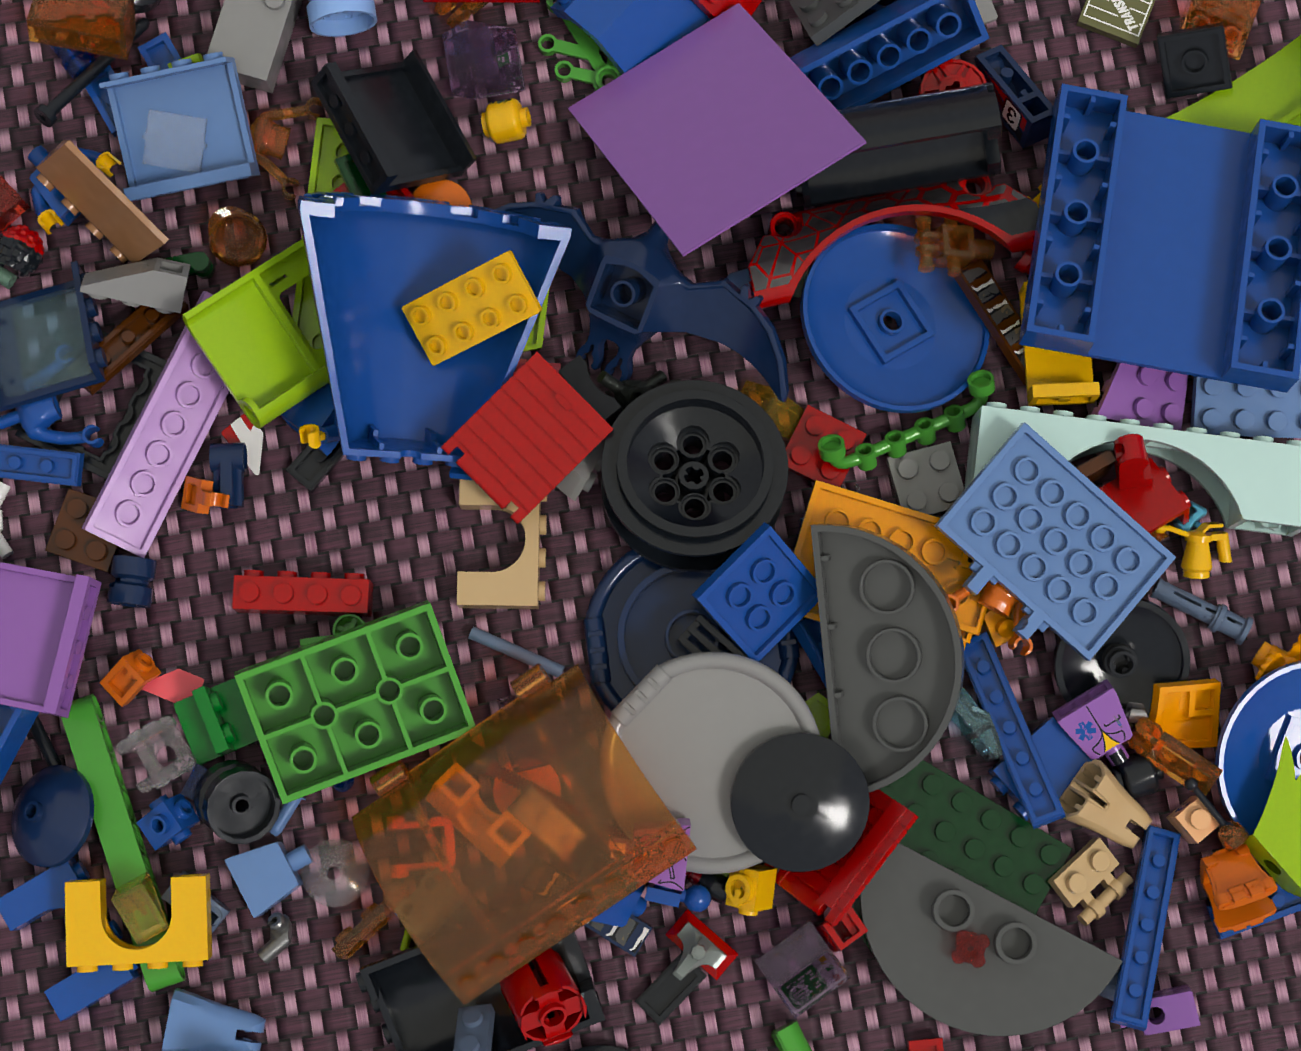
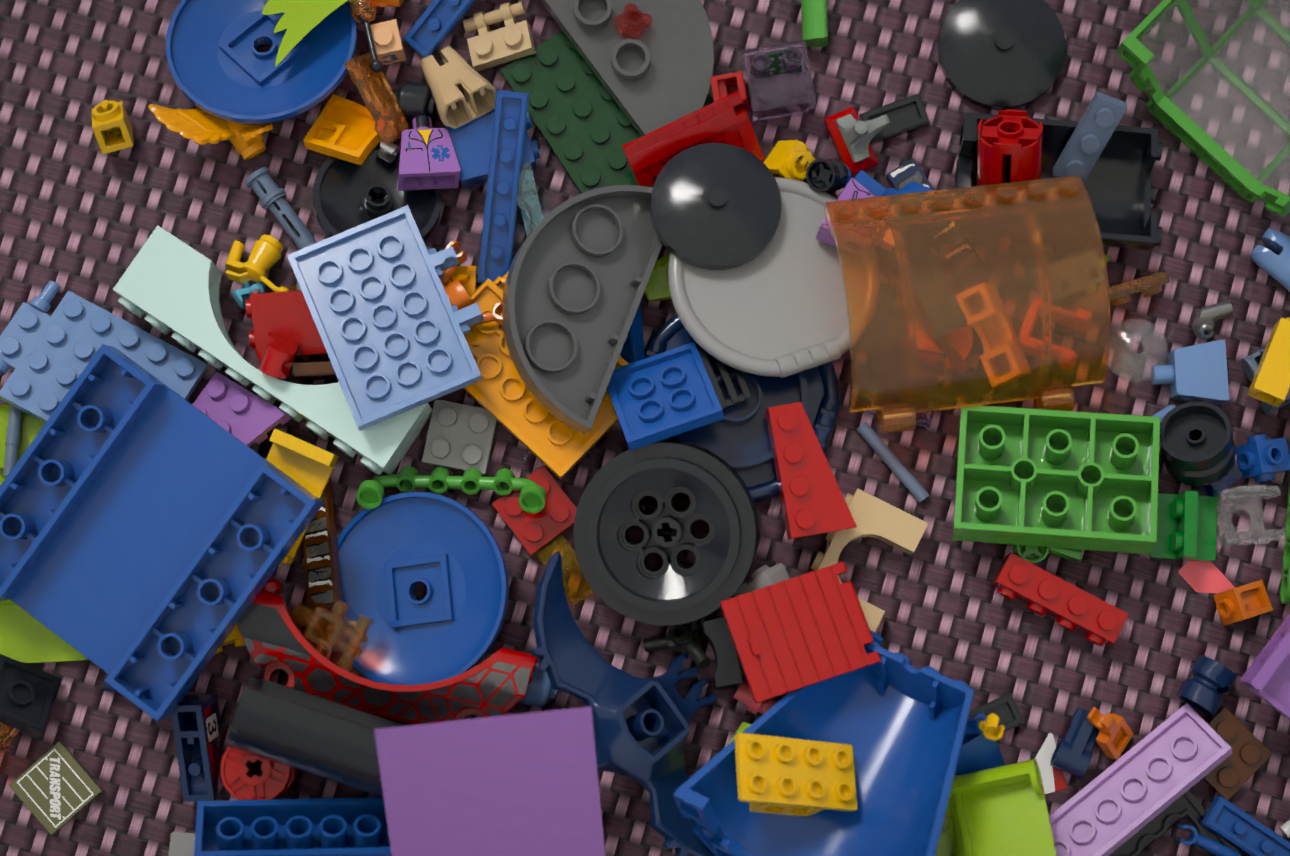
camera: 150 degrees left, 0 degrees up
none -> red wedge [765,402,857,540]
none -> black wheel [806,159,848,192]

